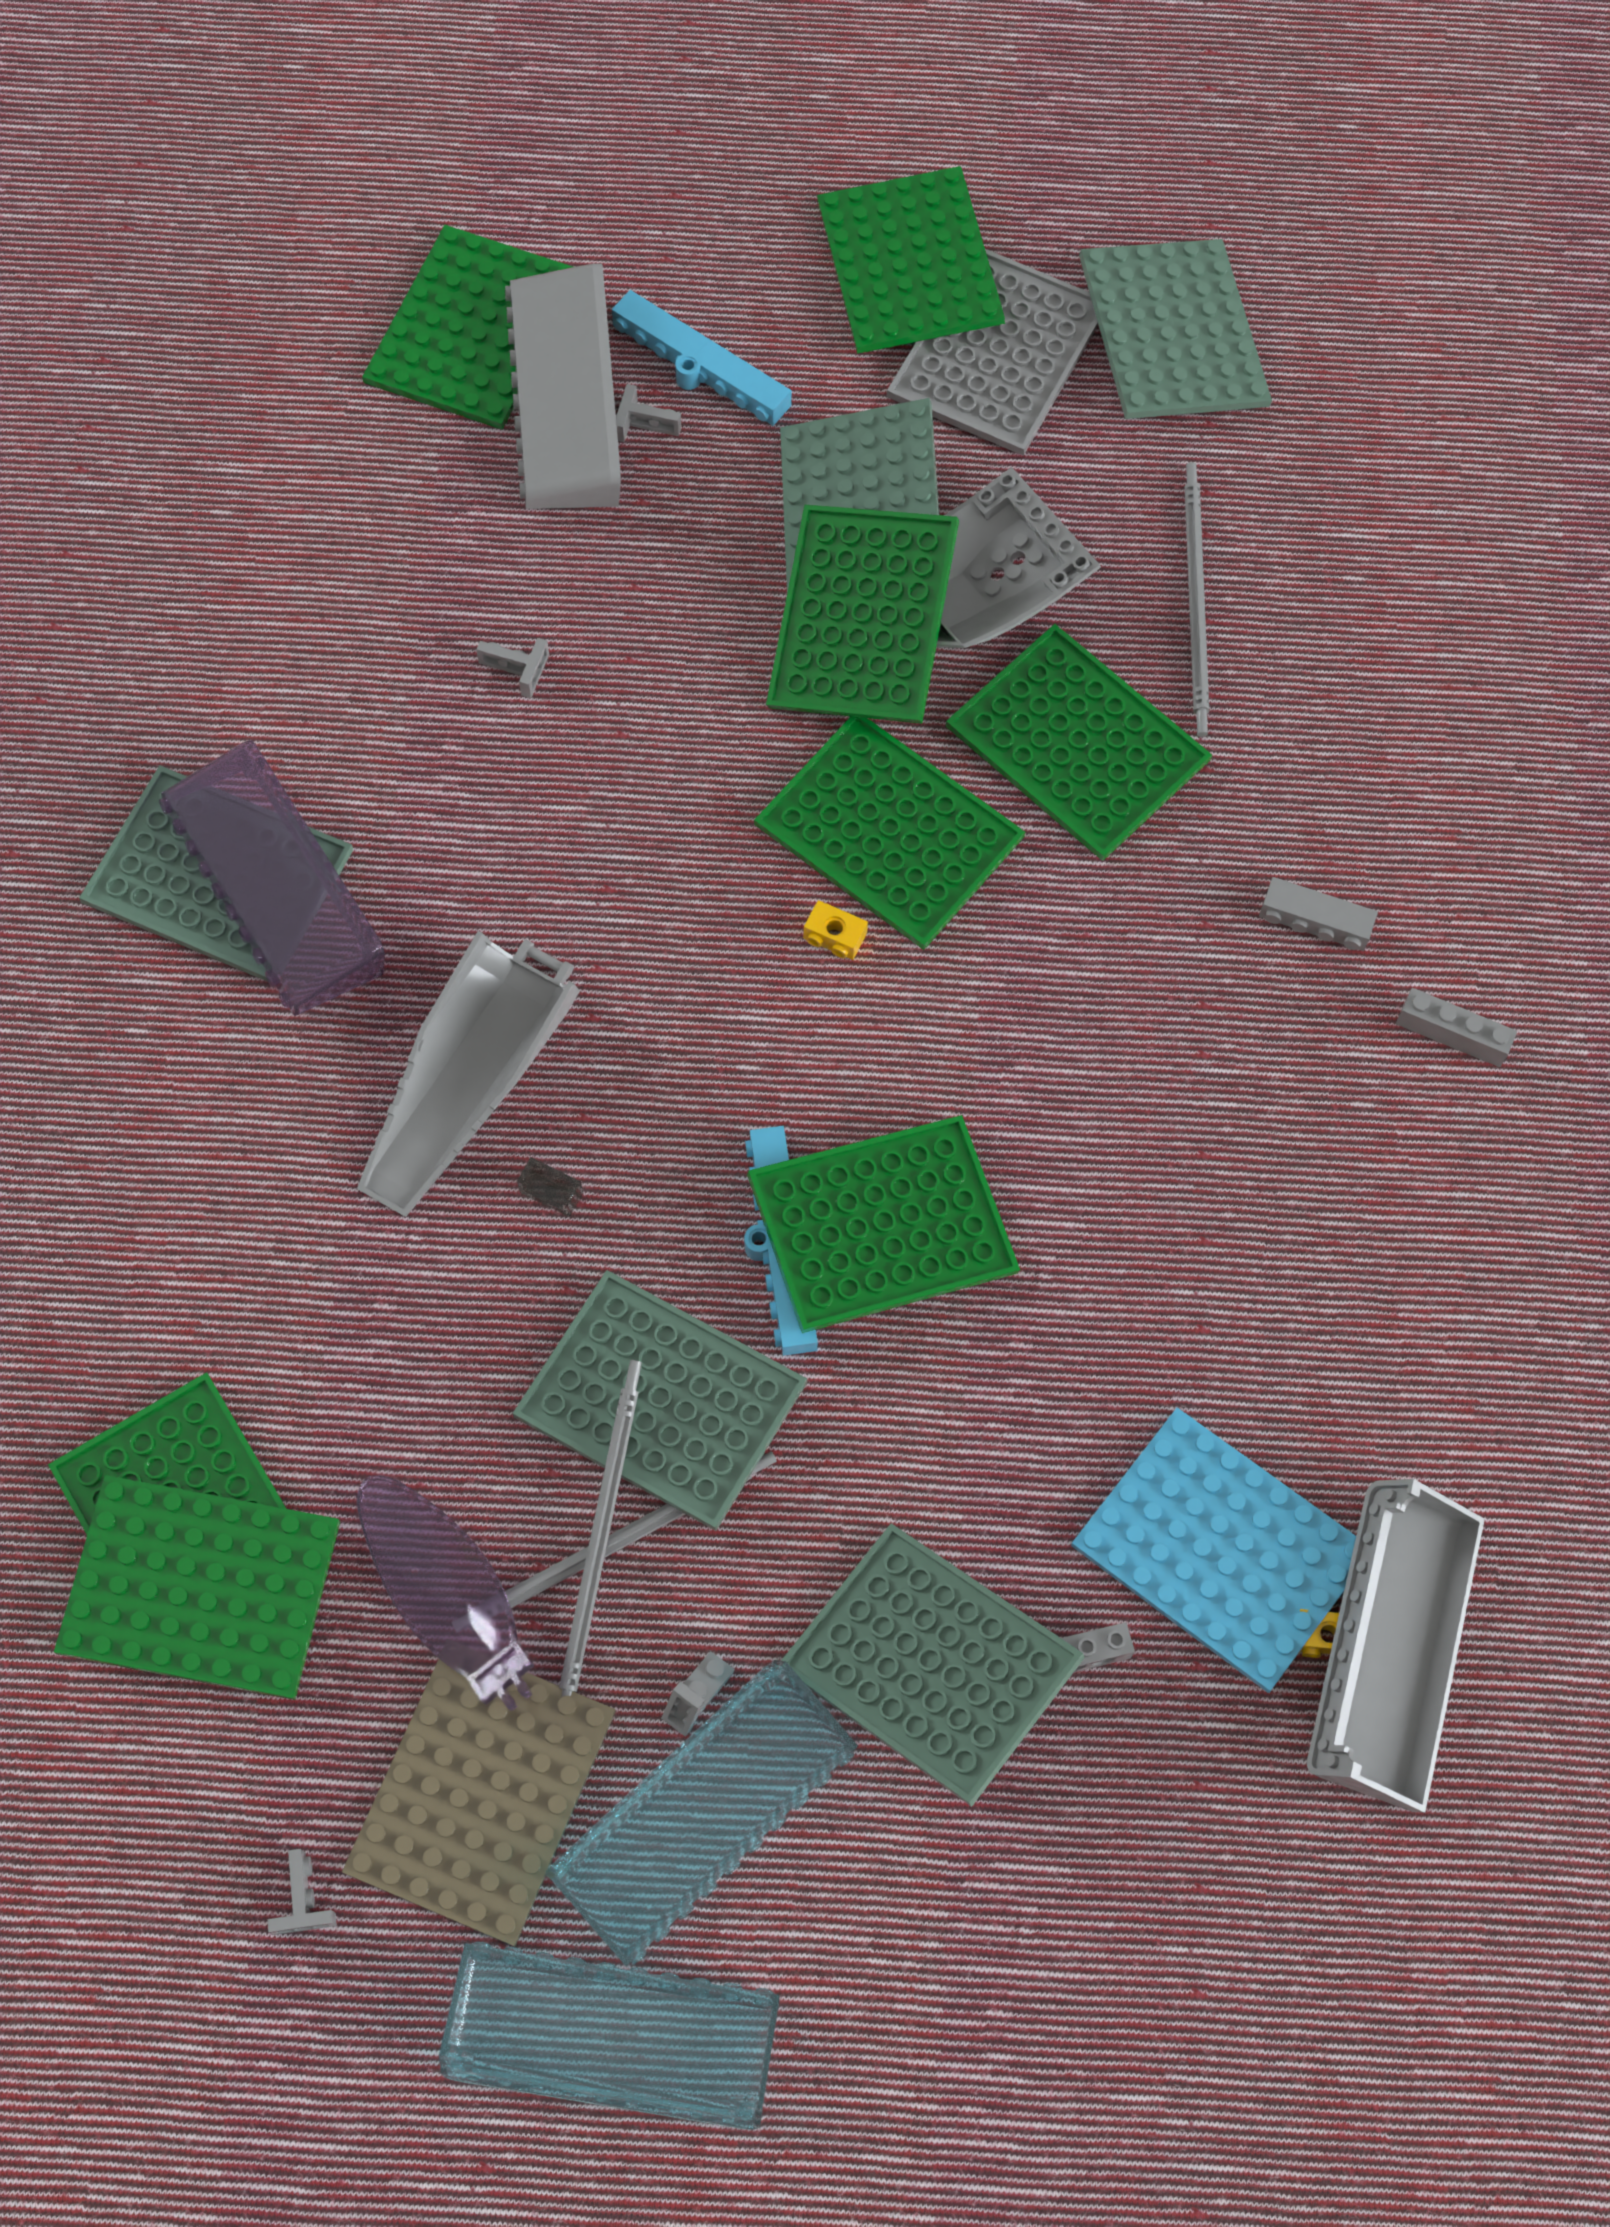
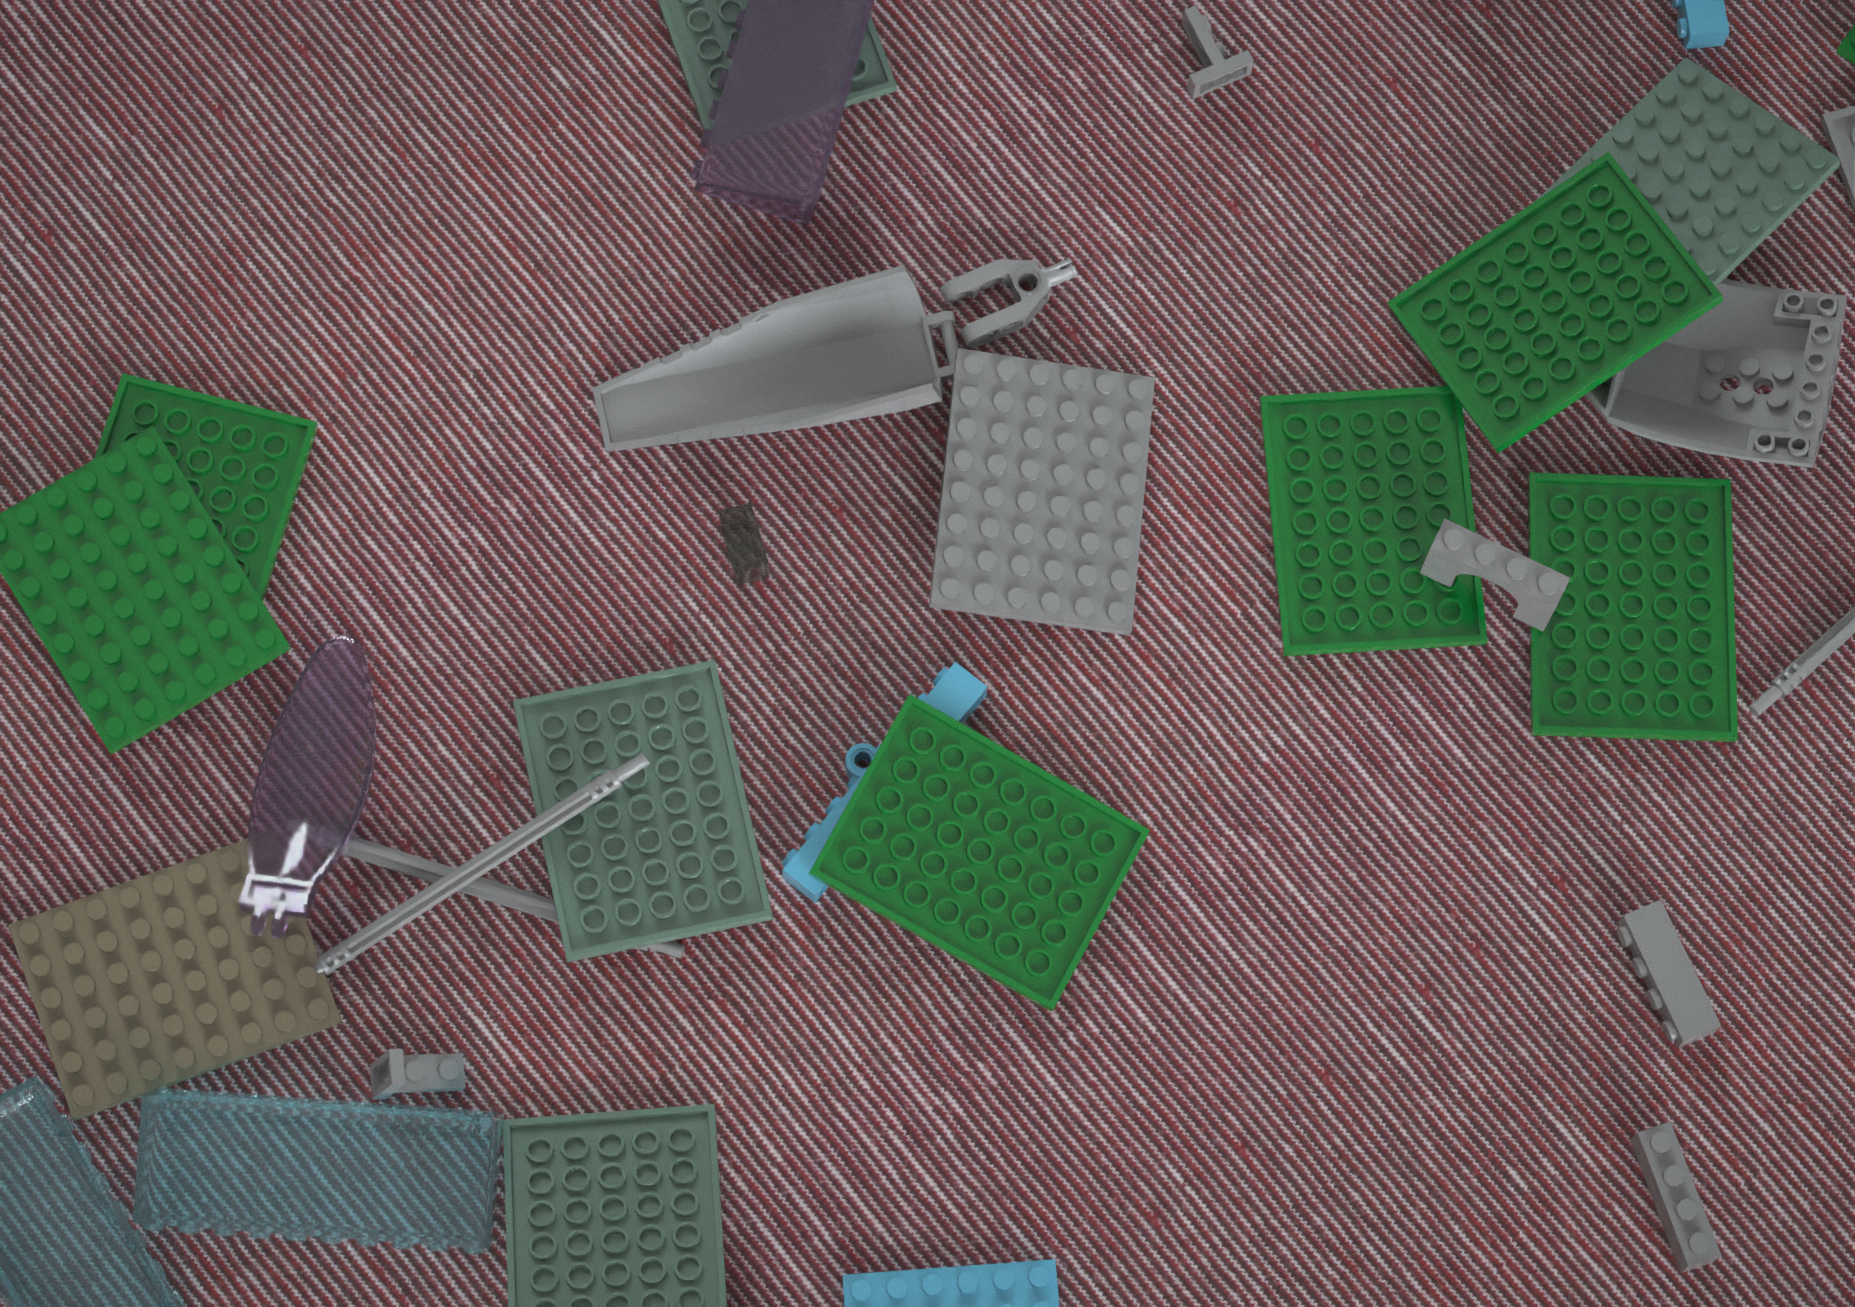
camera: 45 degrees right, 5 degrees up
yellow brick [803,900,868,960] -> none
none -> light grey plate [929,348,1155,635]
none -> light grey piece [940,257,1078,349]
none -> light grey arch [1420,519,1570,631]

